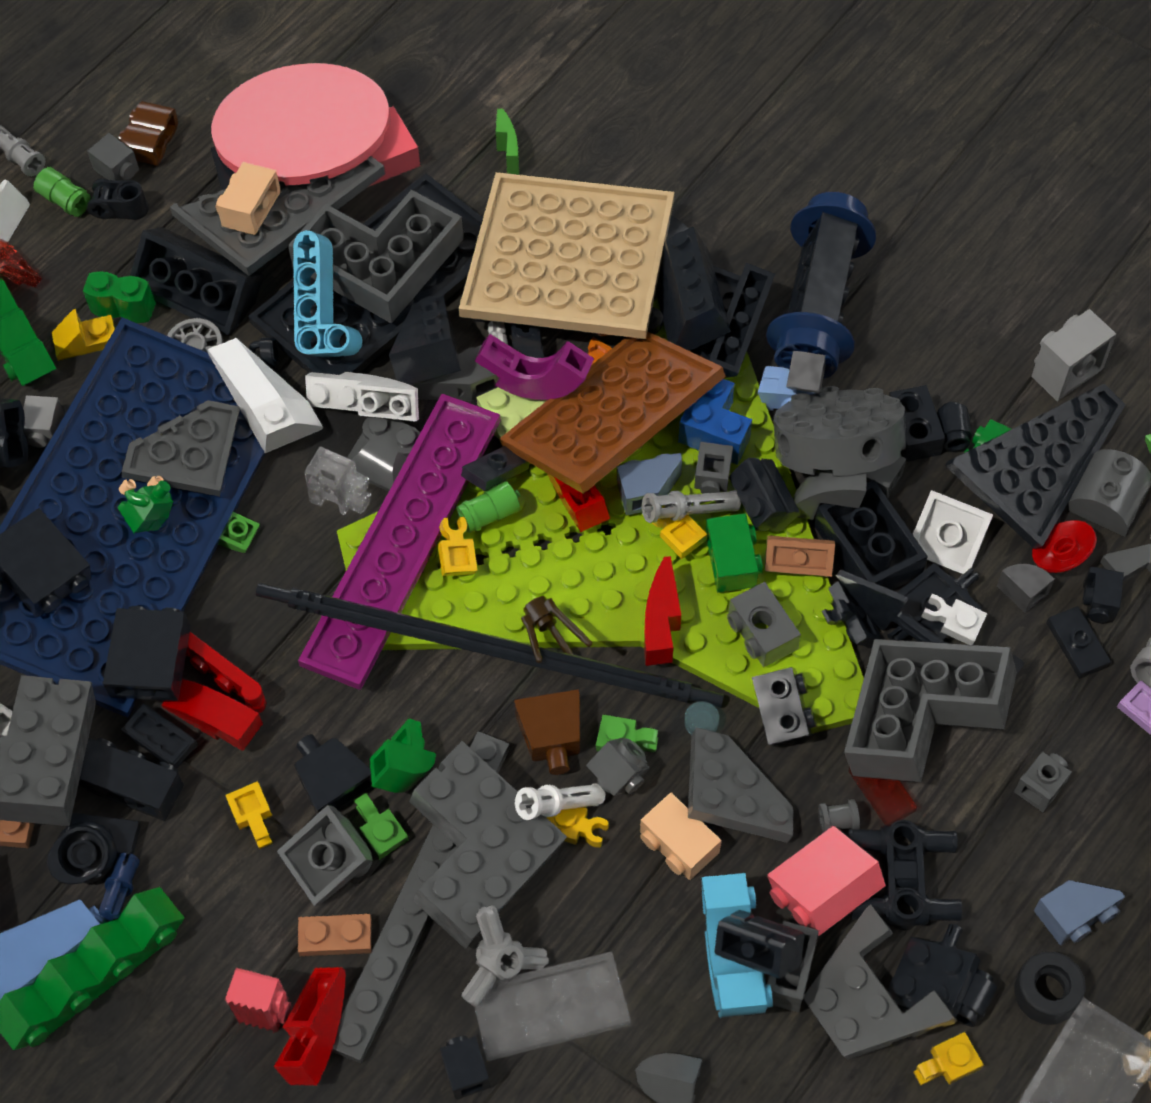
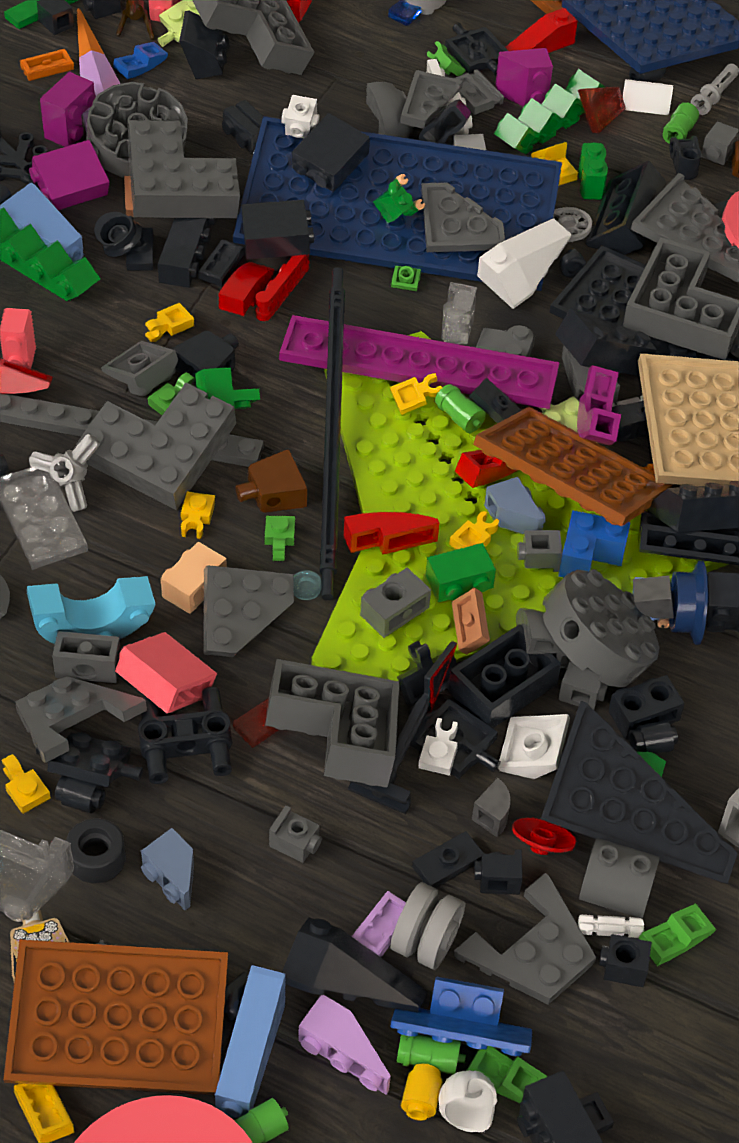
camera: 75 degrees right, 10 degrees down
dark blue axle [99,853,140,921] -> none
light nougat brick [216,162,281,235] -> none
medium azure beam [293,230,362,357] -> none
nougat plate [298,914,372,956] -> none
white slope [305,372,419,421] -> none
white pin [515,783,605,820] -> none
dark brown plant [521,596,593,663] -> none
dark grey brick [586,738,650,796] -> none
light grey pin [642,490,741,523] -> none
black brick [714,910,804,979] -> none
black brick [729,458,800,532] -> none
brick [752,667,816,746] -> none
dark grey bush [818,799,860,833] -> none

